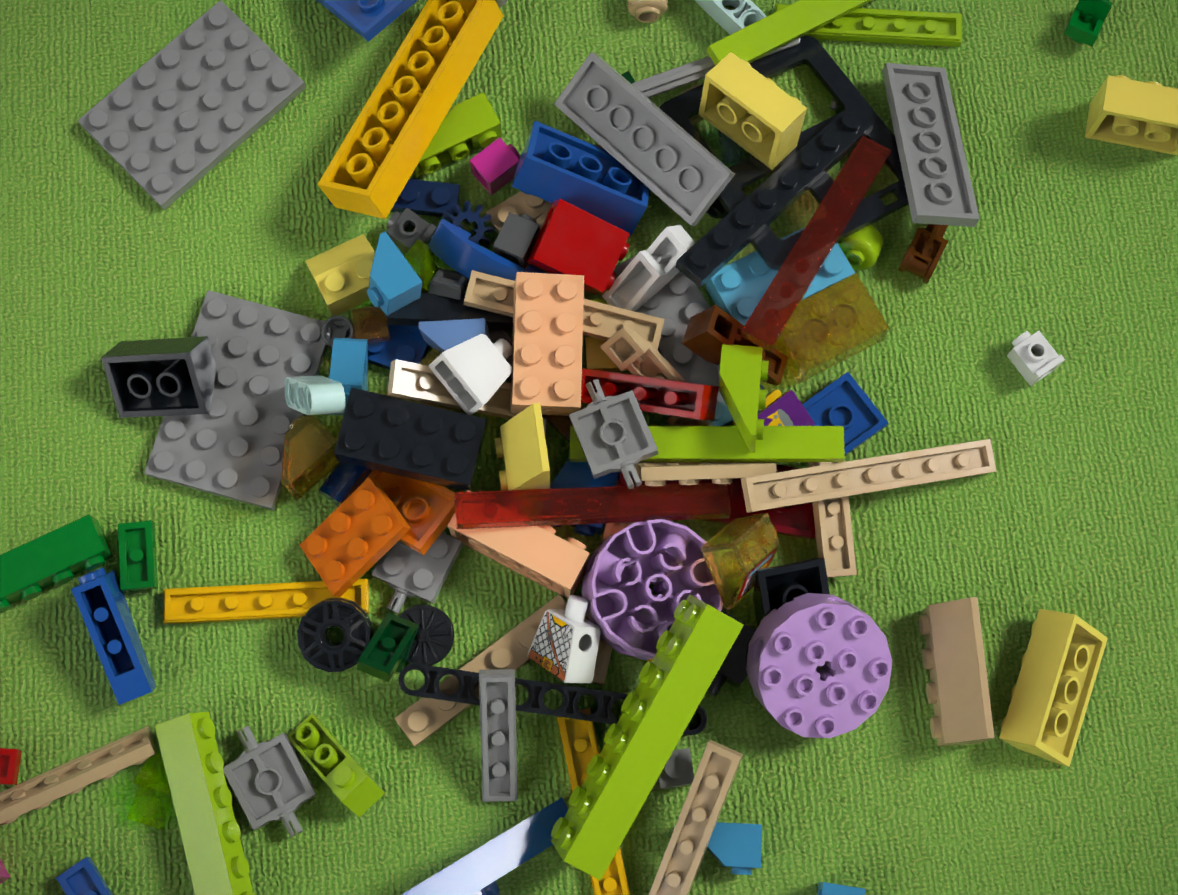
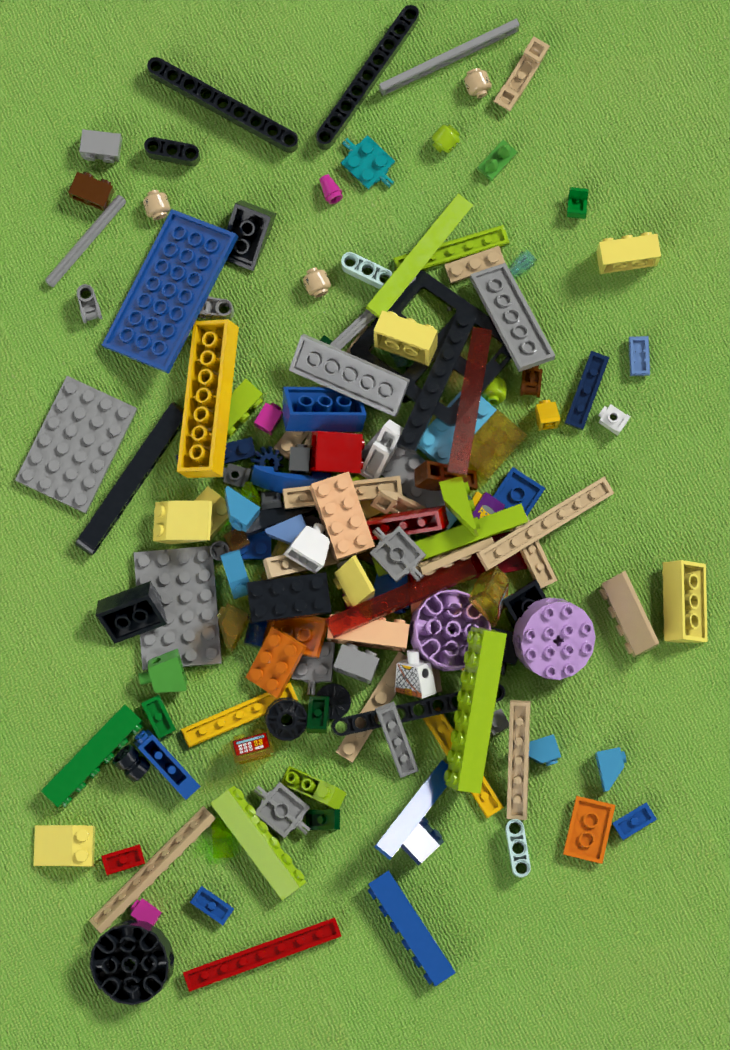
camera: 20 degrees left, 5 degrees up
light aqua beam [284,375,345,415] -> none
none -> black beam [75,402,184,556]
none -> black wheel [112,744,151,782]
none -> bright green torso [138,649,187,693]
none -> light yellow slope [153,500,212,545]
none -> slope [230,729,275,766]
none -> dark green slope [306,809,340,831]
none -> light grey brick [333,643,379,685]
none -> tan plate [444,246,505,284]
none -> clear light blue cone [509,249,537,277]
none -> yellow slope [535,400,560,431]
none -> dark blue plate [565,351,610,431]
none -> medium blue plate [628,336,650,376]

